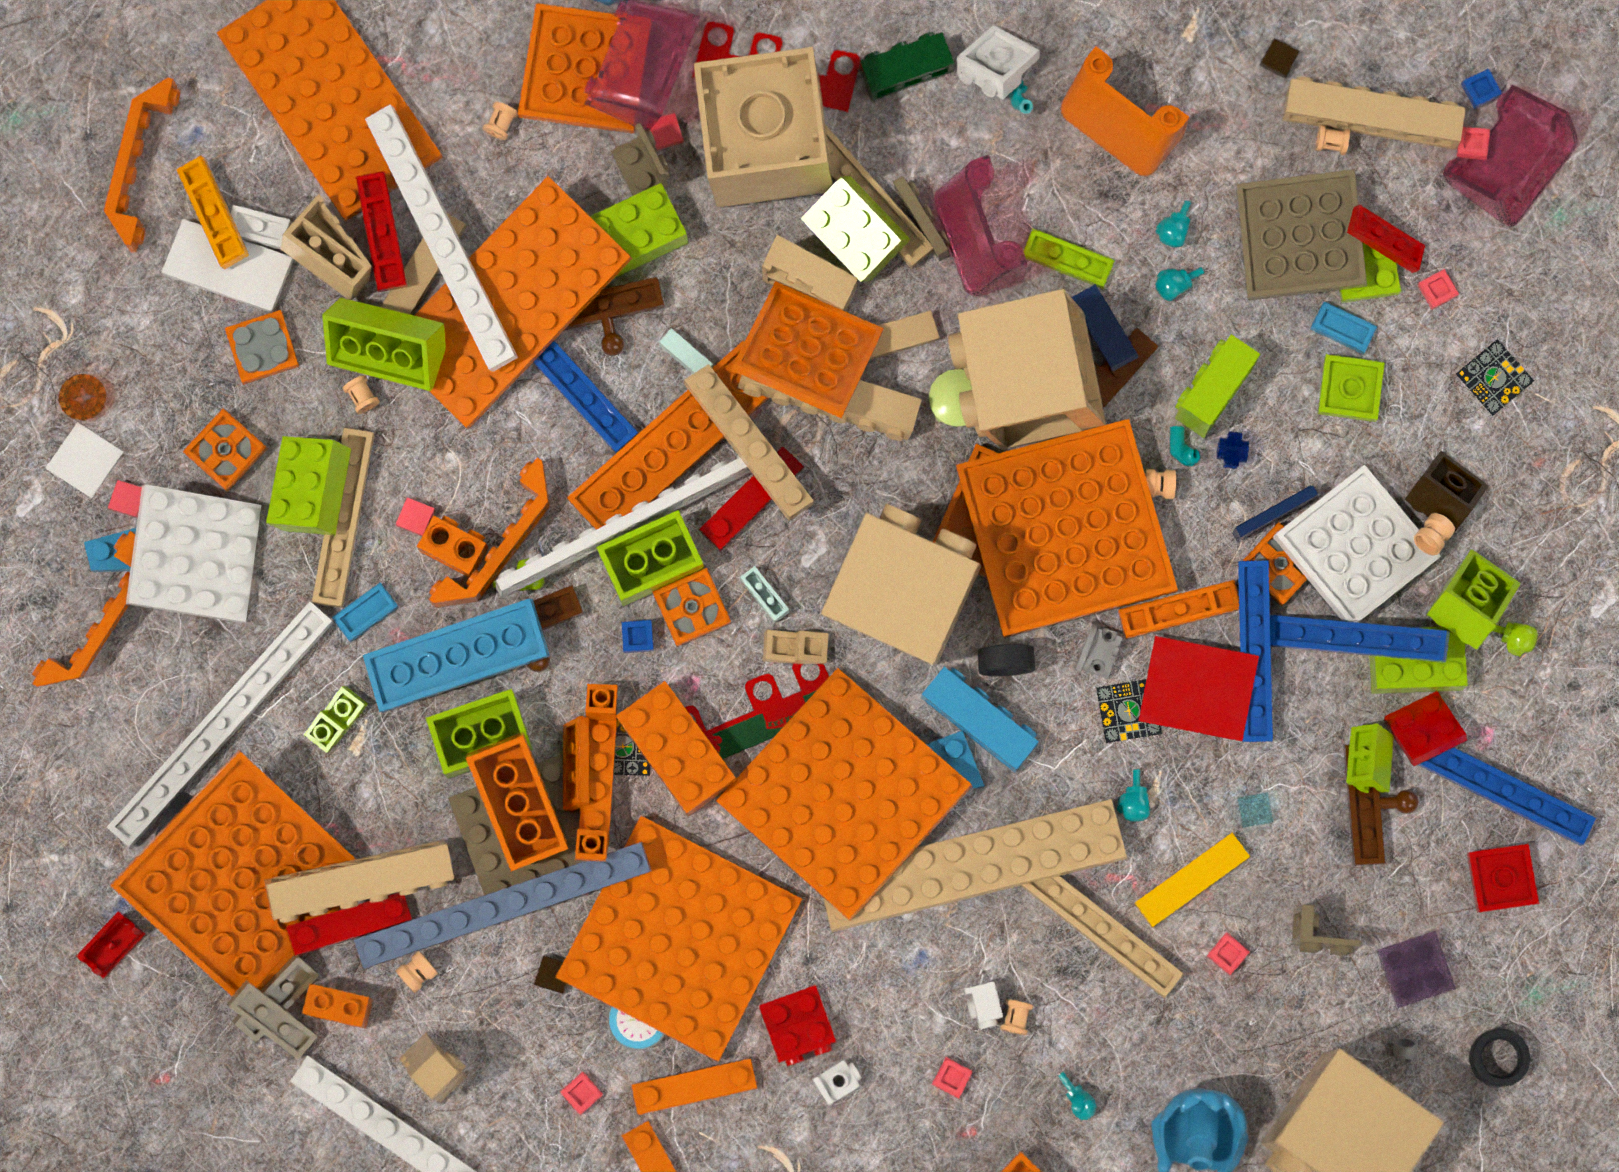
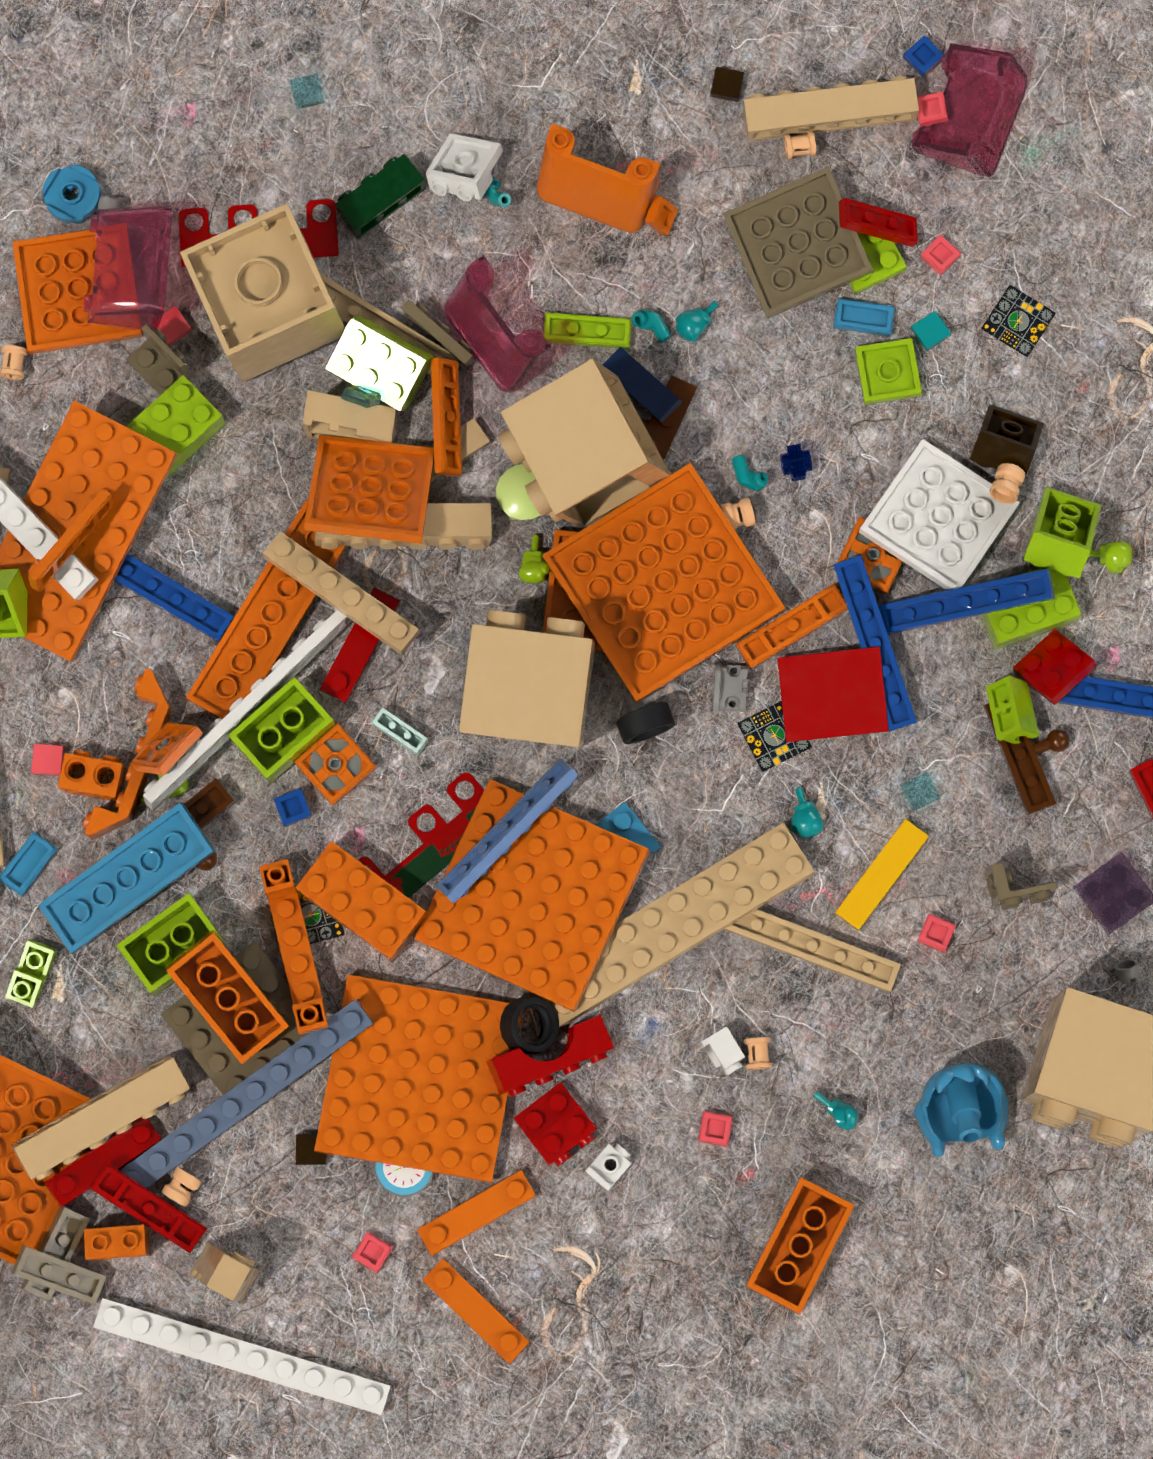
camera: 15 degrees left, 0 degrees up
orange tile [563,716,589,812] -> none
reddish brown plate [564,277,664,356] -> none
light aqua piece [659,328,713,374] -> none
tan slope [763,630,828,664] -> none
dark azure brick [921,667,1039,773] -> none
teal piece [1155,200,1191,248] -> none
lime brick [1174,334,1261,438] -> none
dark blue tile [1232,485,1318,543] -> none
none -> orange plate [28,488,113,592]
none -> red plate [89,1162,207,1253]
none -> orange piece [130,722,203,776]
none -> clear light blue tile [341,385,382,408]
none -> orange plate [431,357,462,477]
none -> medium blue plate [436,759,579,903]
none -> red arch [486,1015,614,1097]
none -> black tyre [500,996,559,1054]
none -> lime piece [518,535,550,584]
none -> teal arm [631,310,672,343]
none -> orange plate [644,196,678,235]
none -> teal tile [910,311,951,352]

